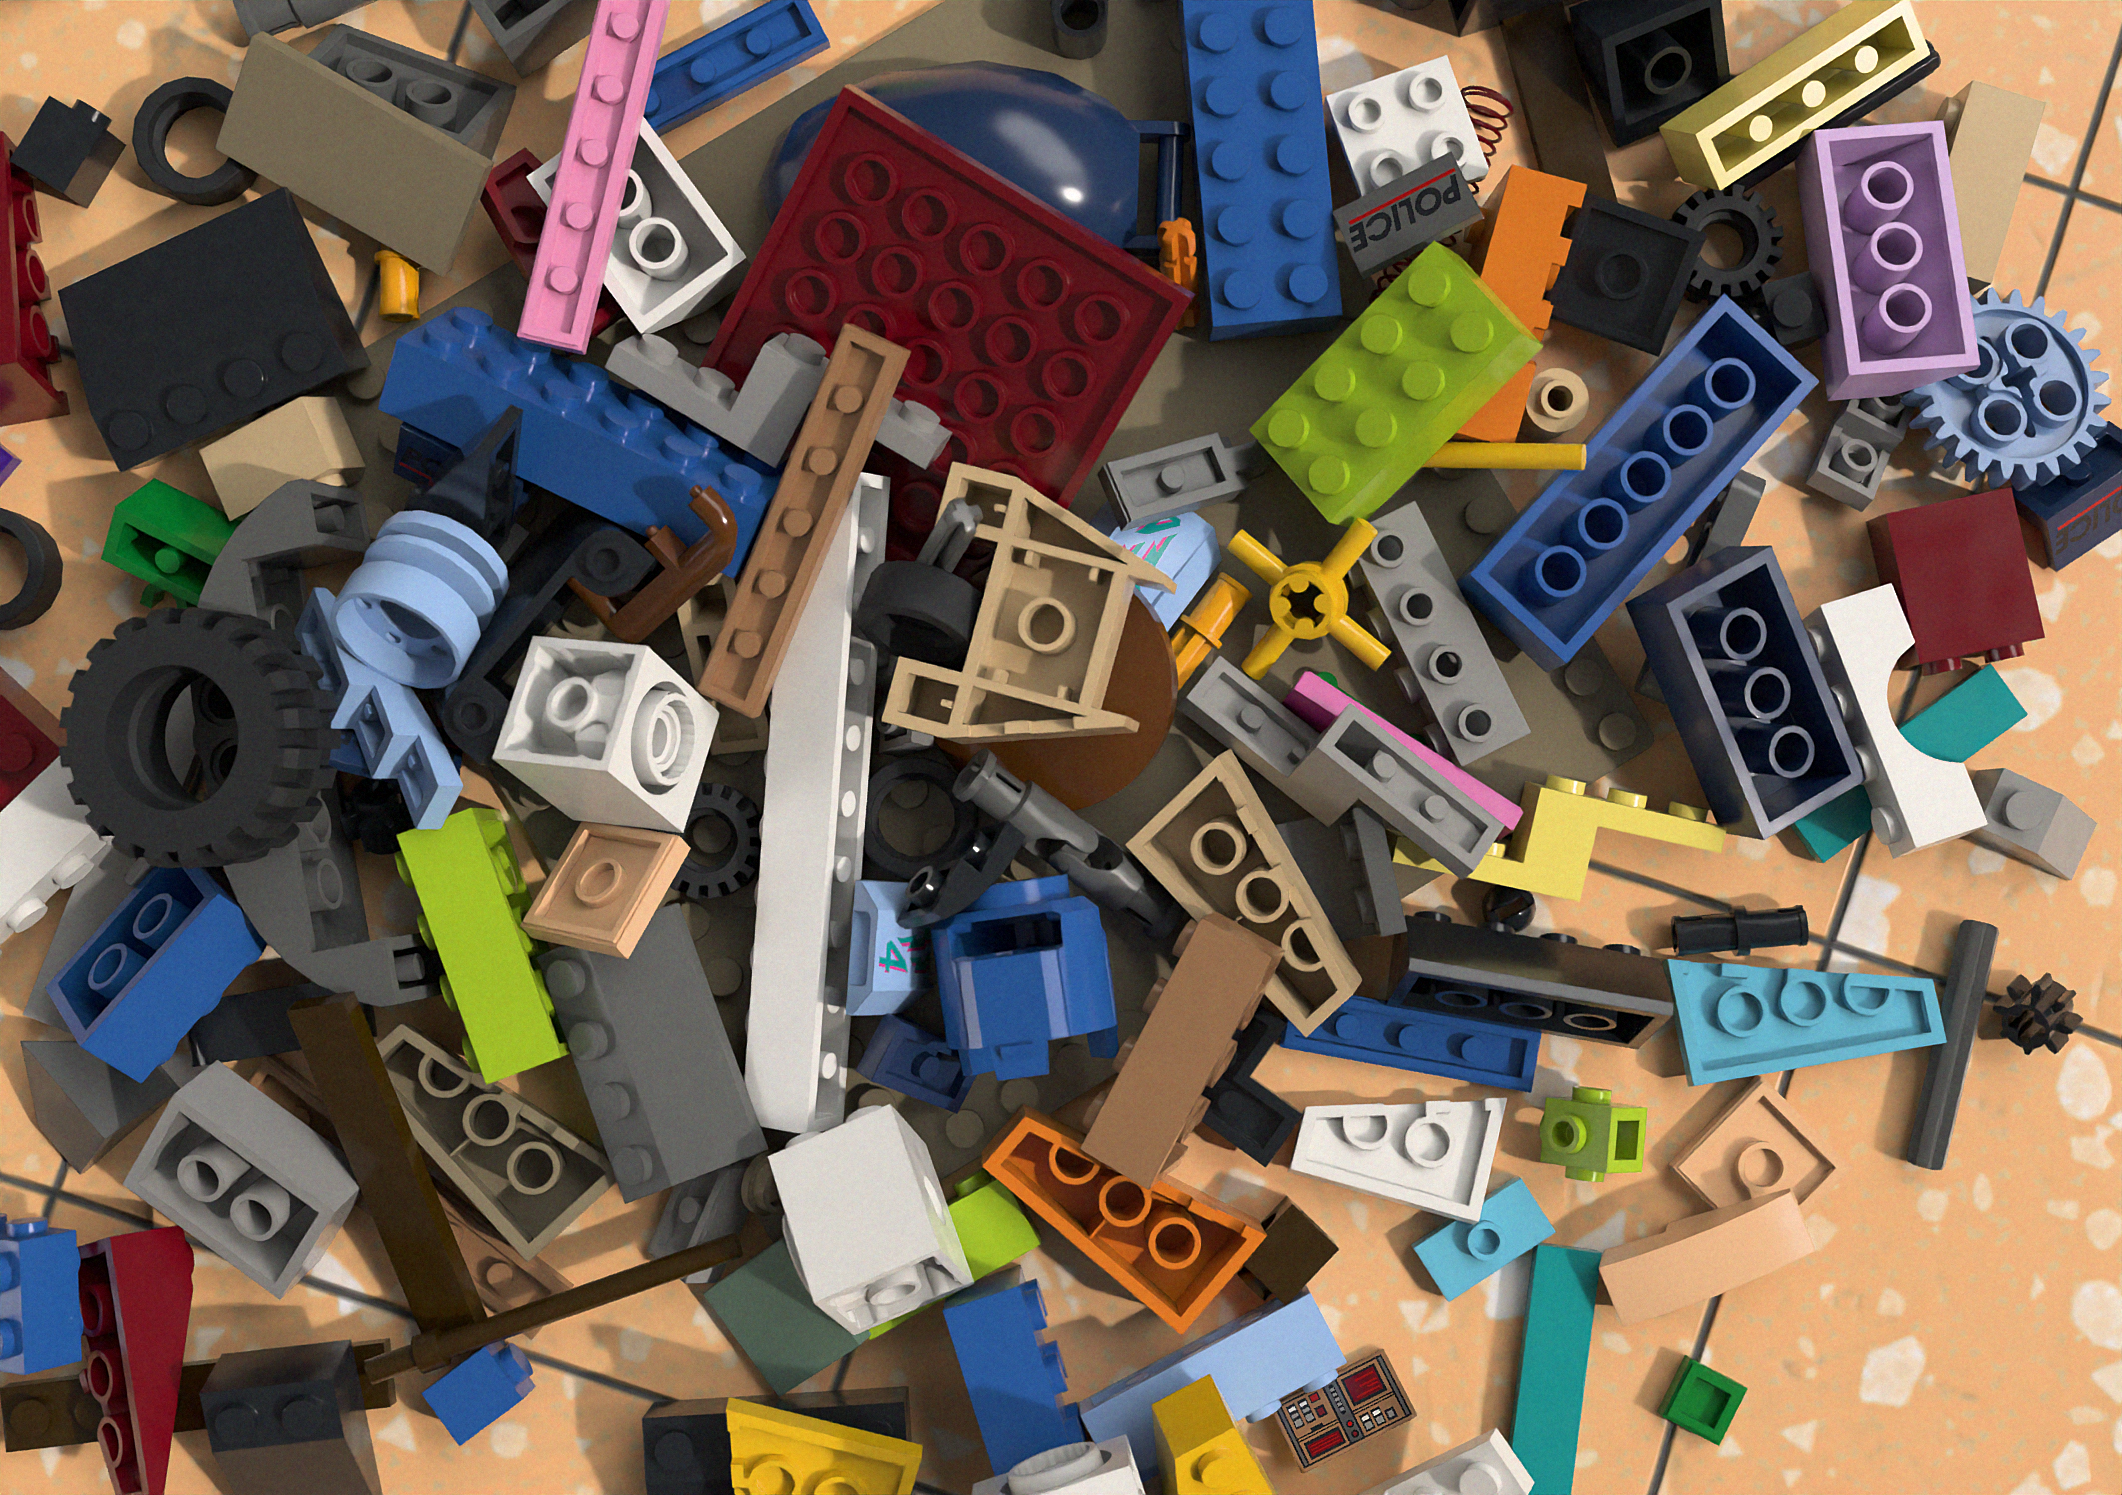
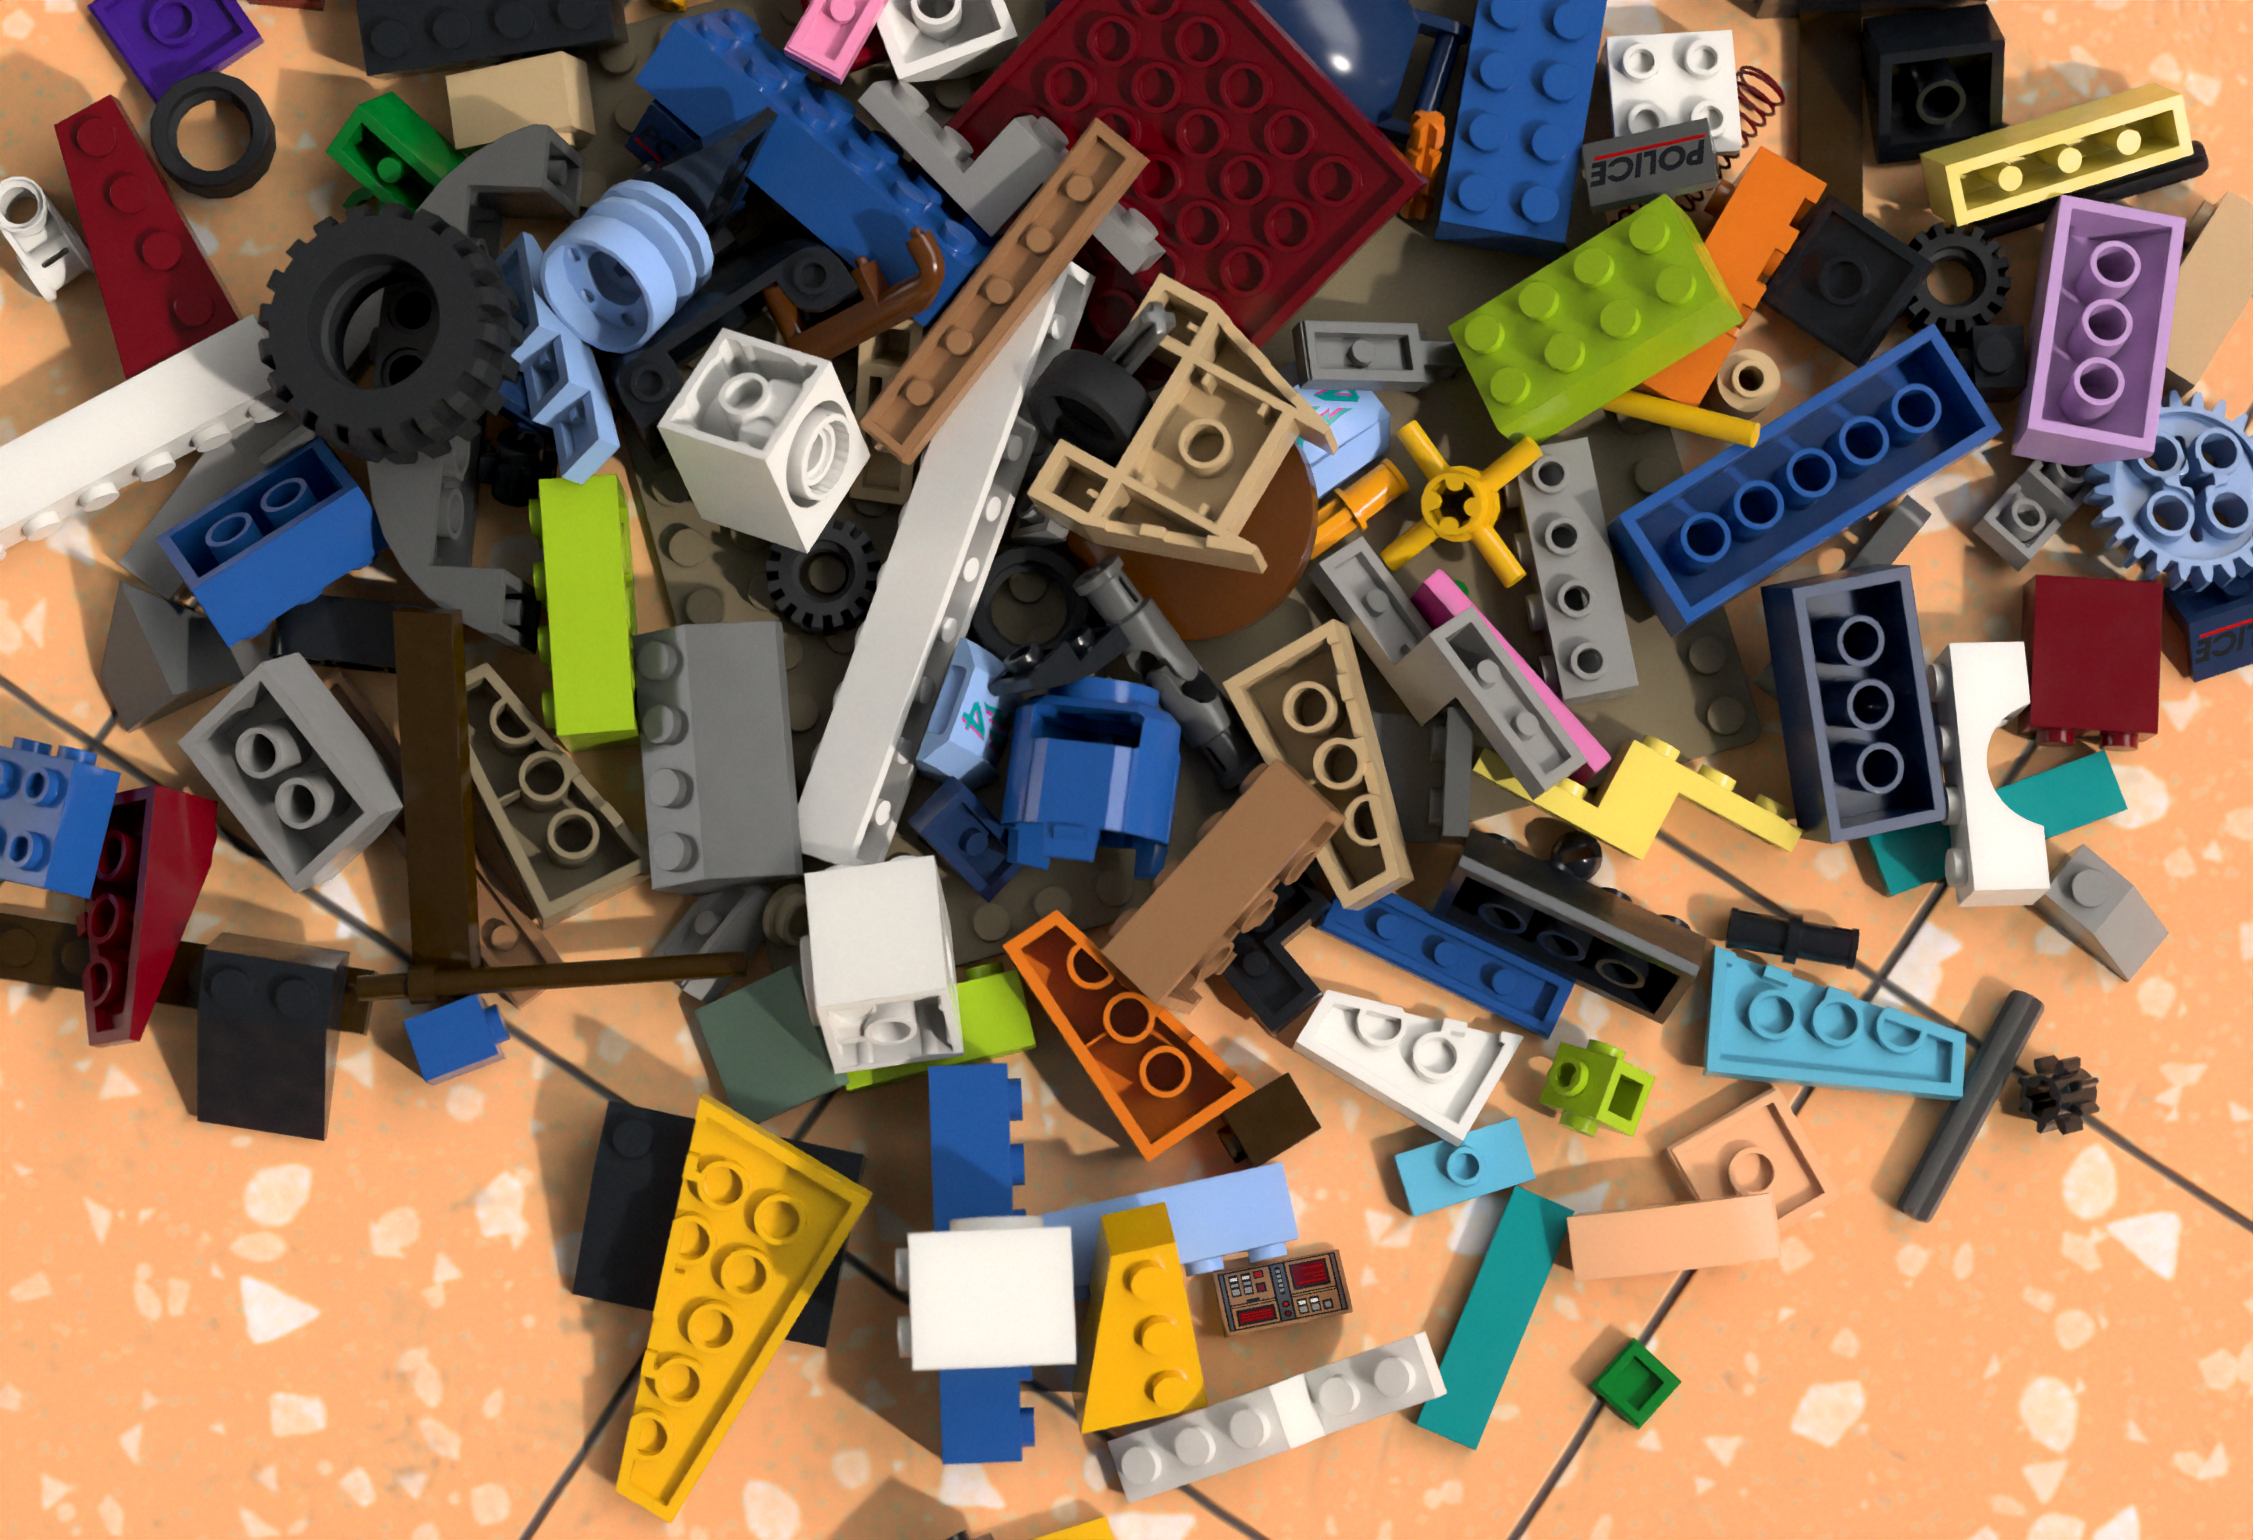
camera: 10 degrees right, 5 degrees down
light nougat tile [520,821,691,959] -> none

